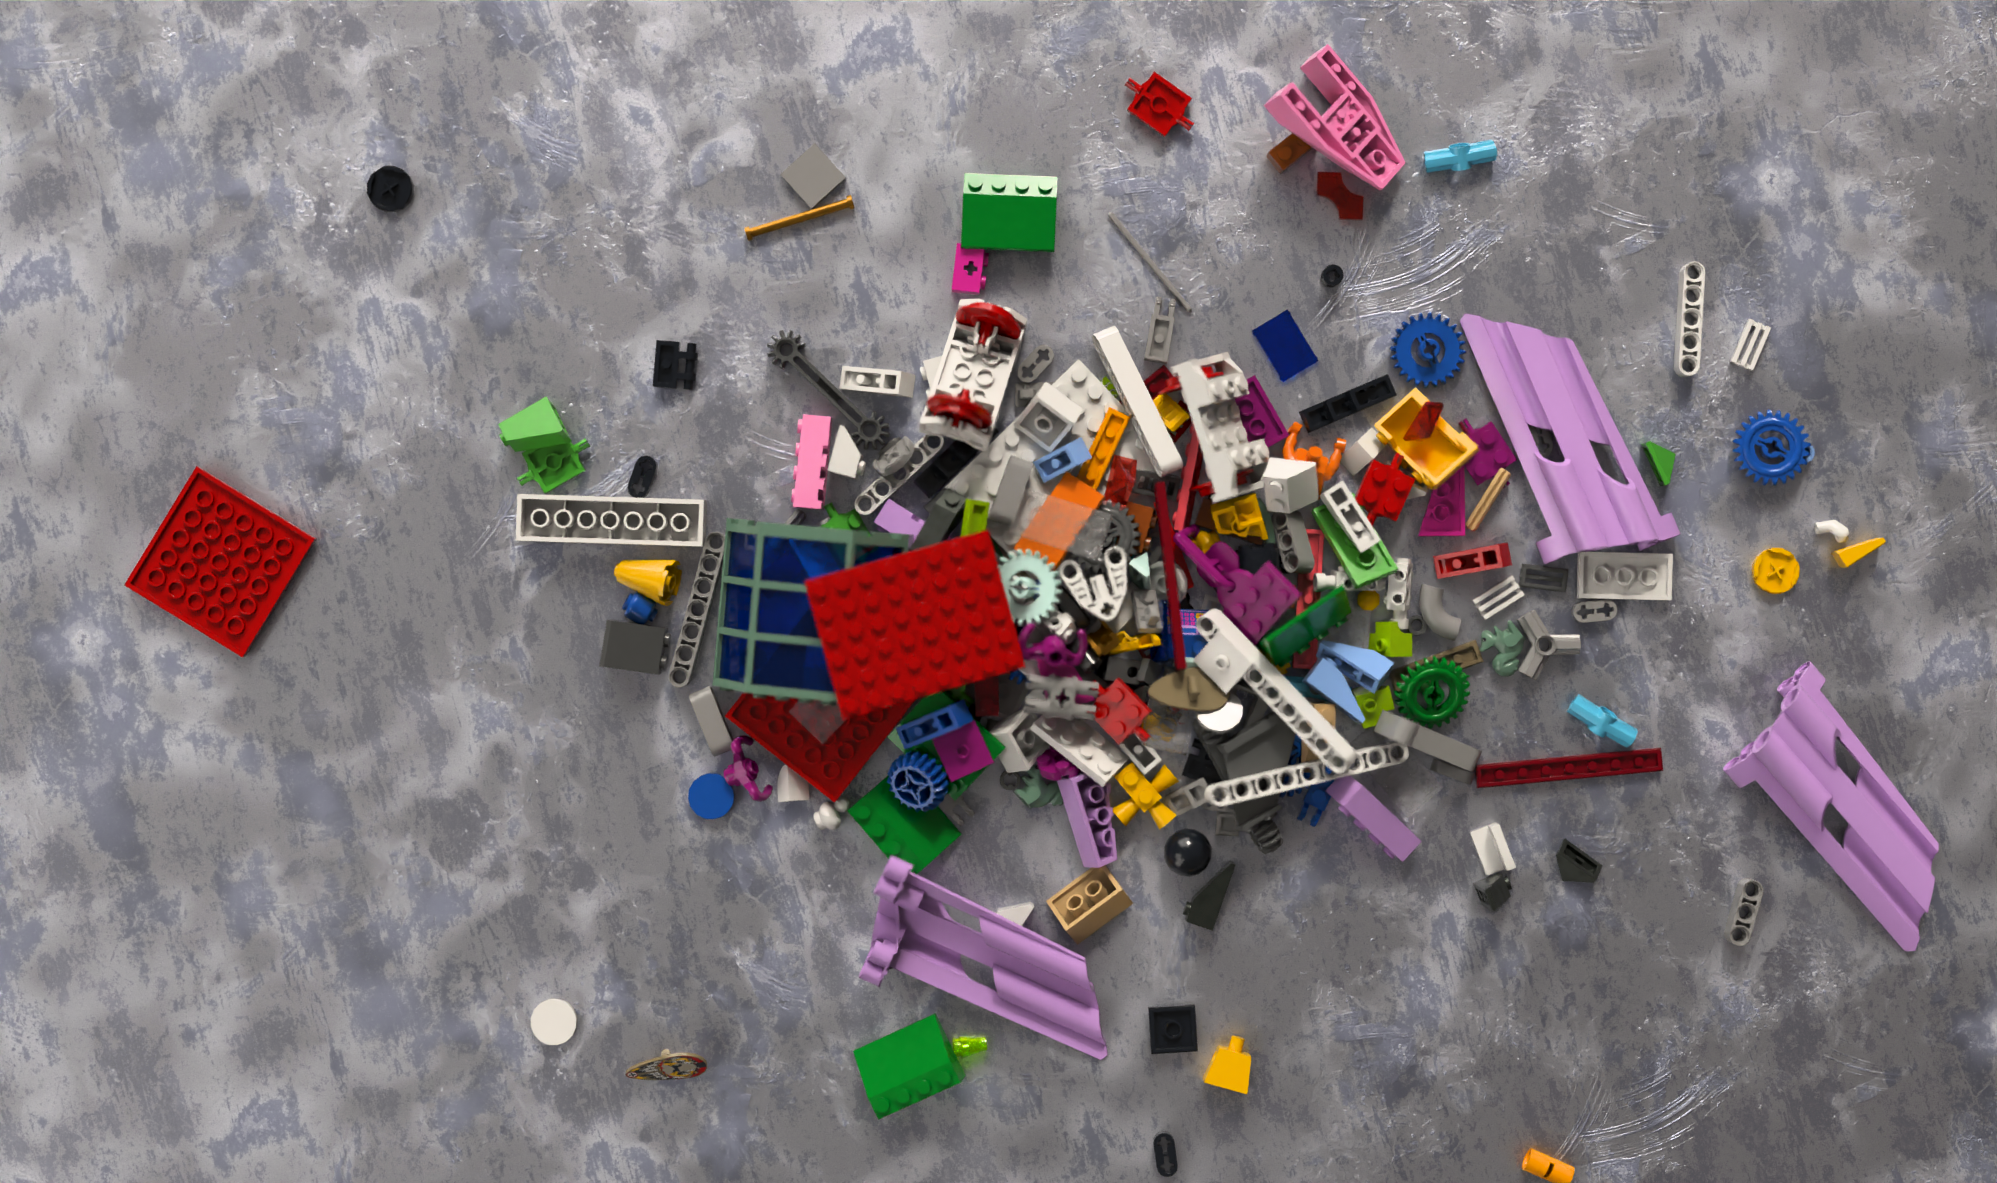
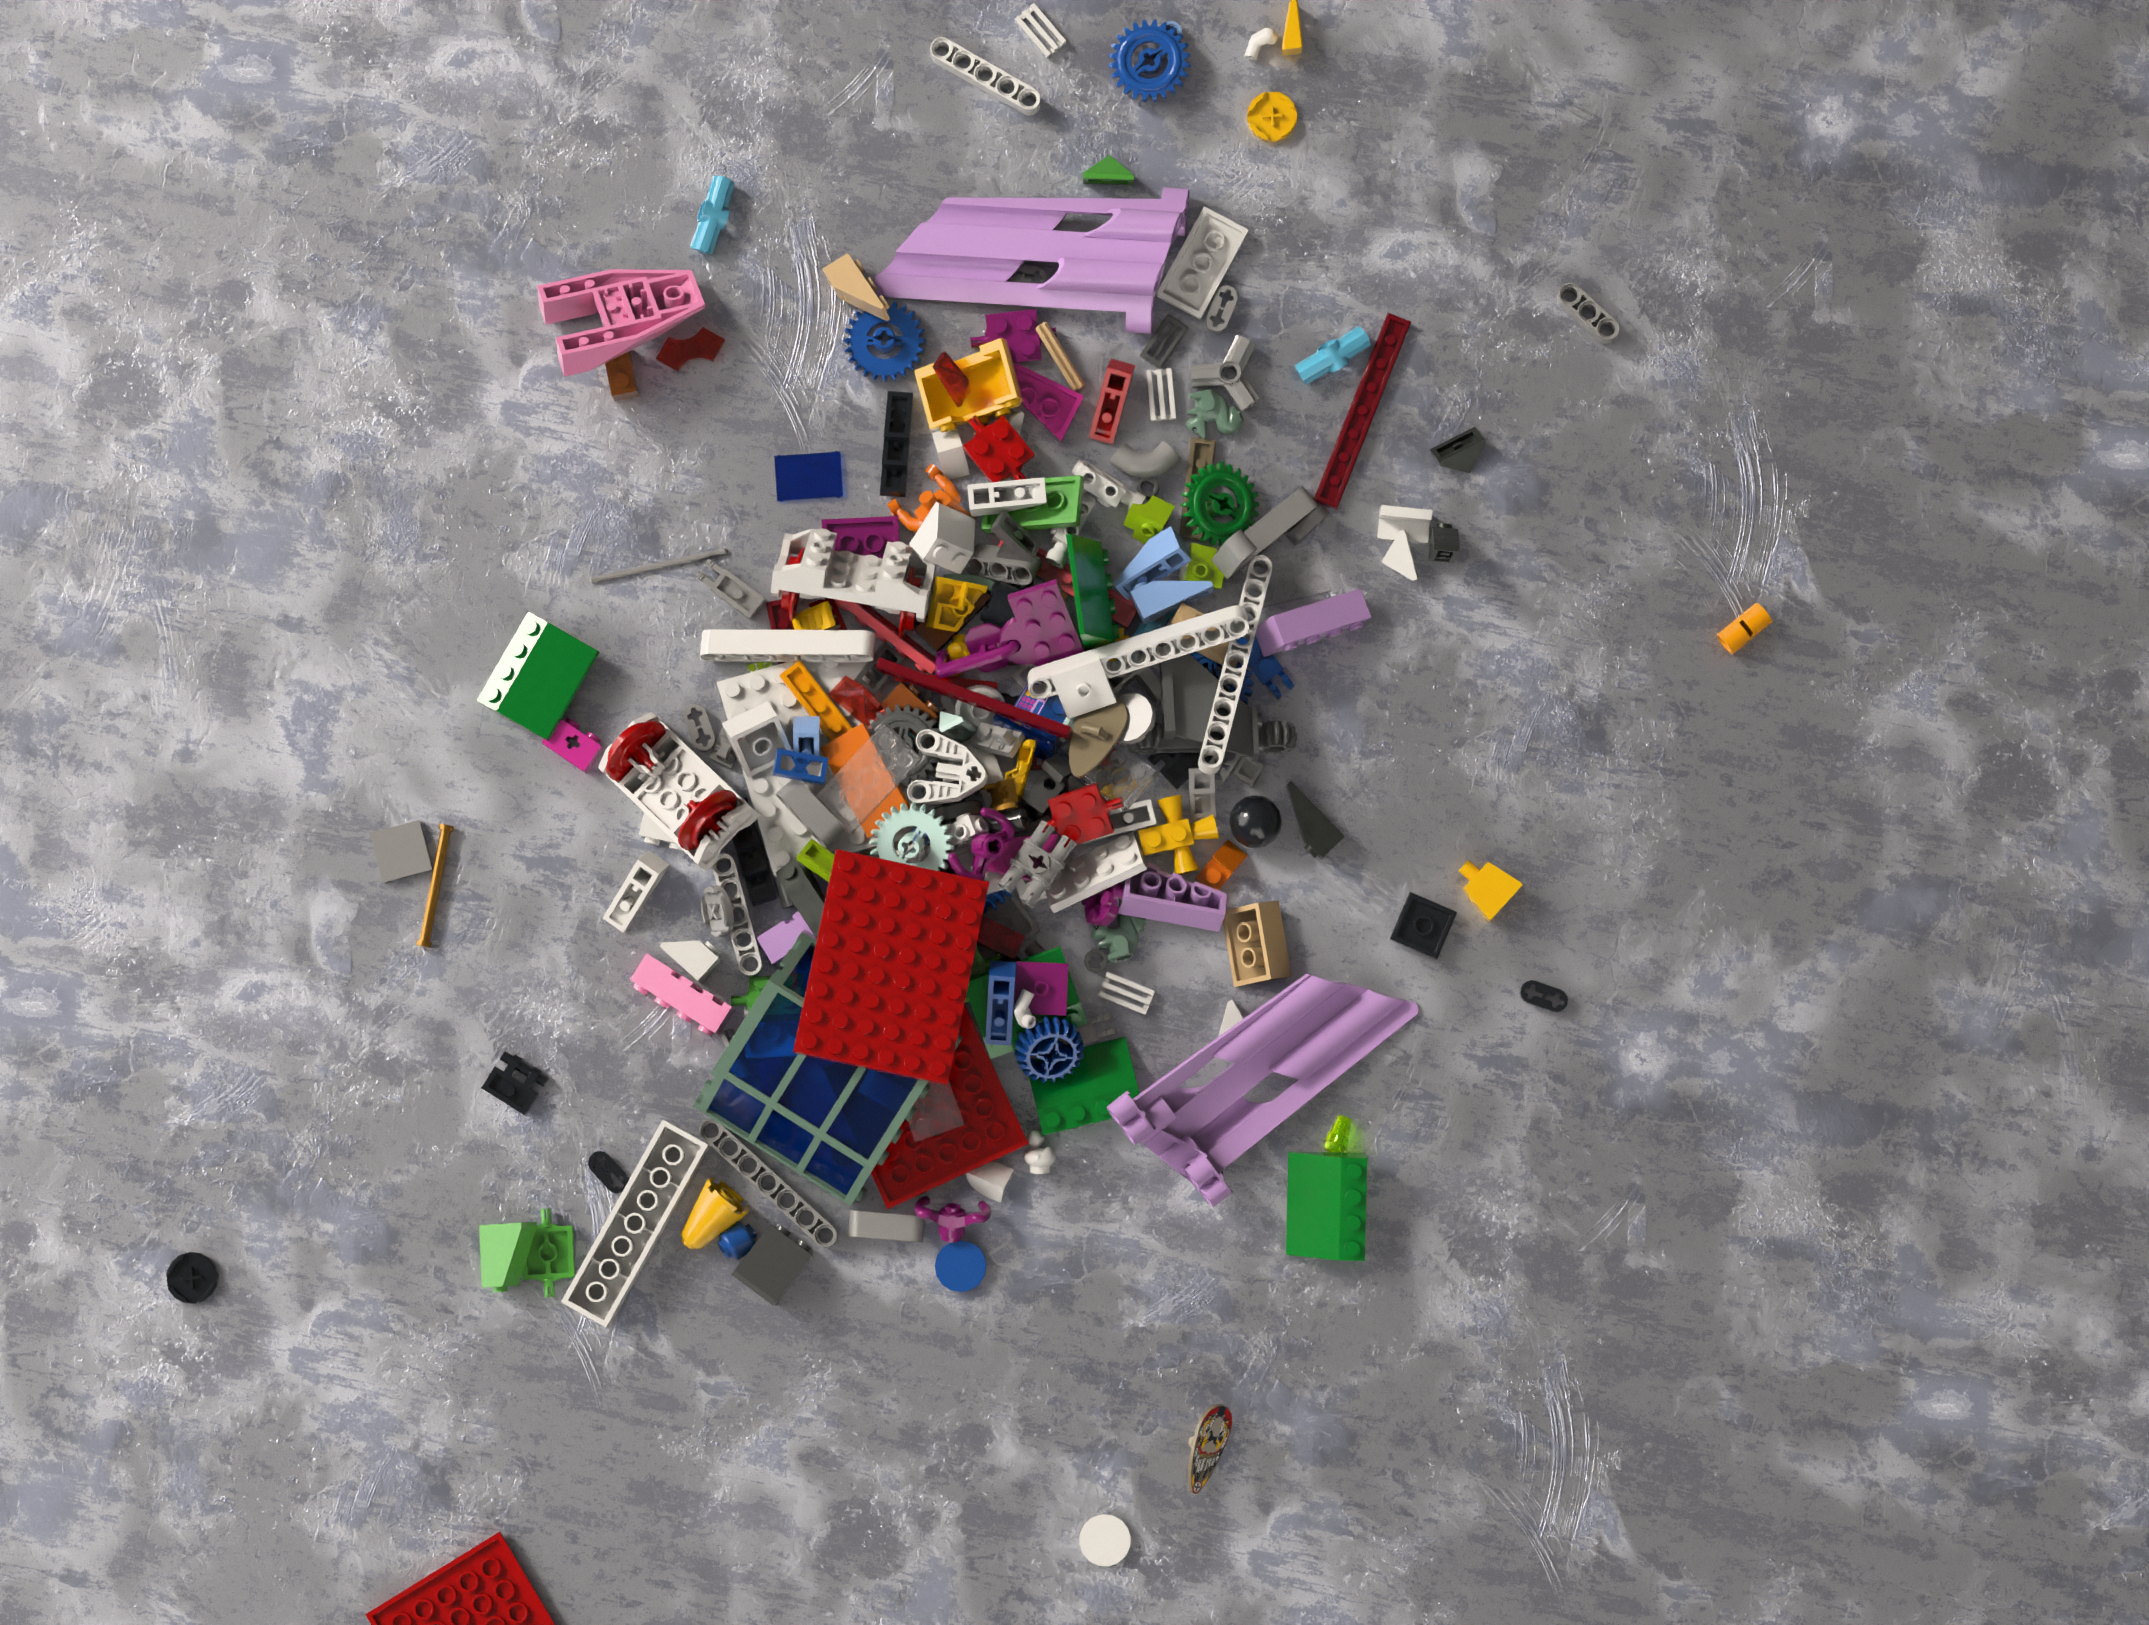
camera: 60 degrees left, 5 degrees down
dark grey arm [767,330,890,450] -> none
white slope [990,705,1049,773] -> none
red plate [1124,71,1194,138] -> none
black bush [1320,264,1344,288] -> none
yellow tile [1357,591,1380,611] -> none
lavender panel [1723,661,1939,951] -> none
none -> blue piece [772,748,828,785]
none -> tan slope [822,253,890,321]
none -> flat silver slope [991,510,1041,562]
none -> white arm [1013,989,1036,1029]
none -> white tile [1098,972,1155,1015]
none -> orange slope [1195,840,1247,890]
none -> white slope [1382,529,1418,581]

